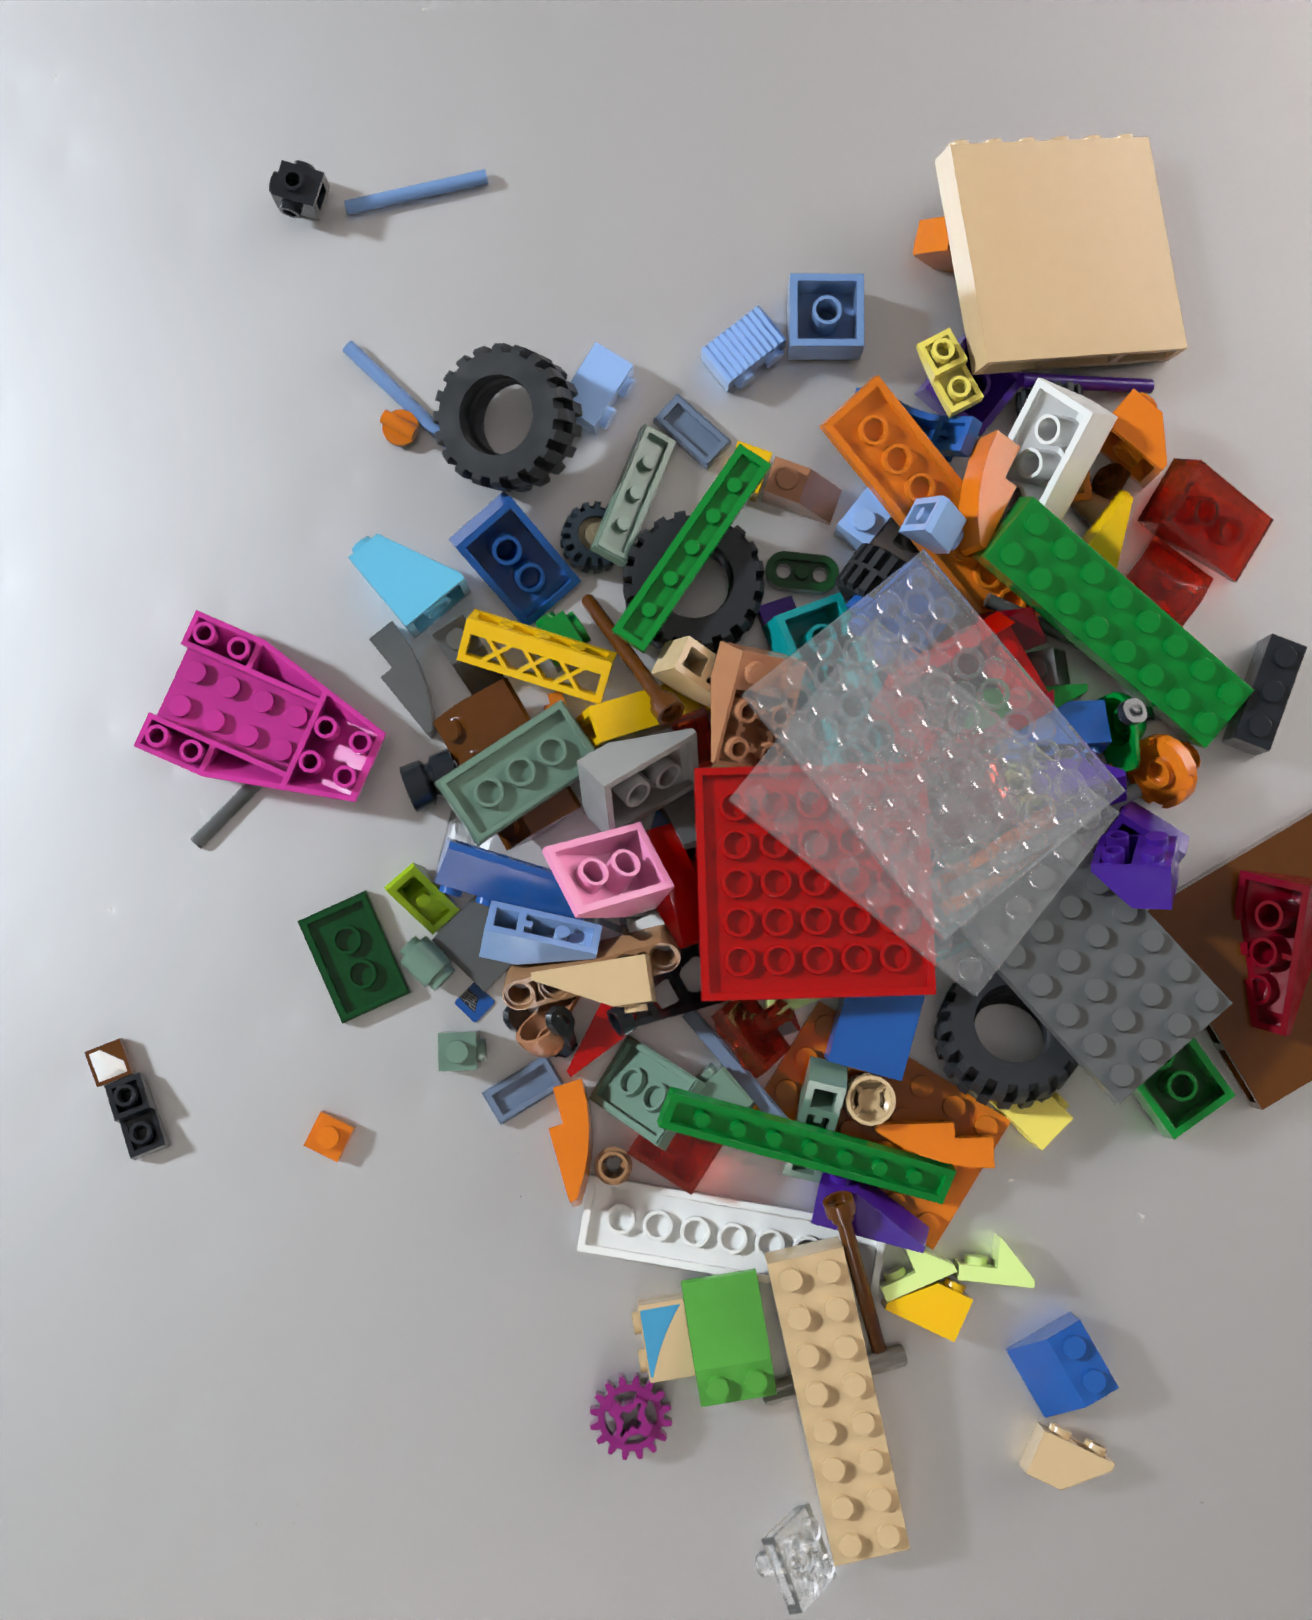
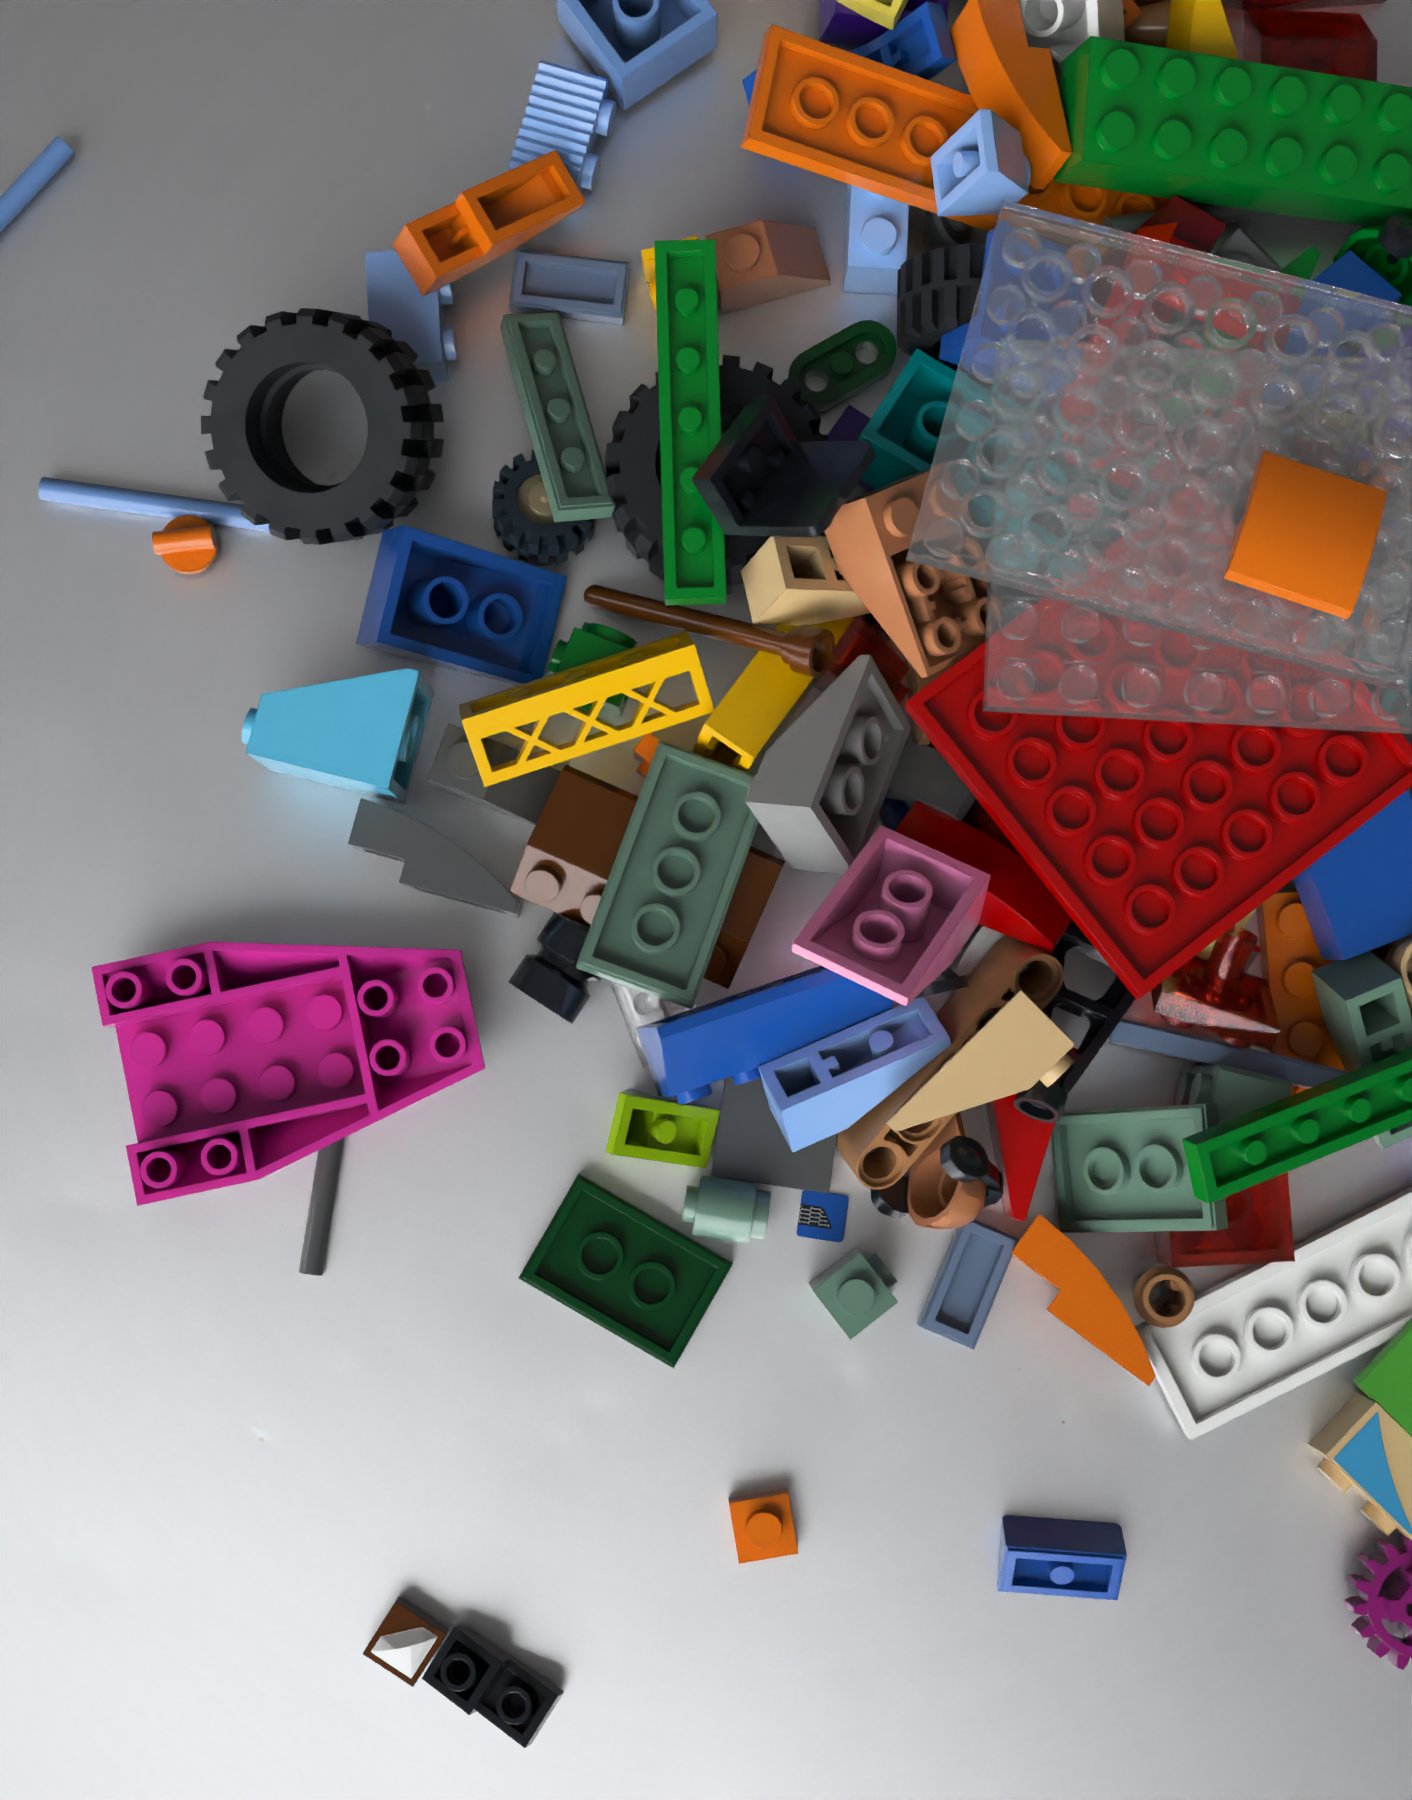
camera: 40 degrees left, 0 degrees up
none -> orange slope [392,150,586,296]
none -> black bracket [691,394,876,537]
none -> blue slope [997,1515,1127,1600]
none -> orange slope [1224,451,1387,620]

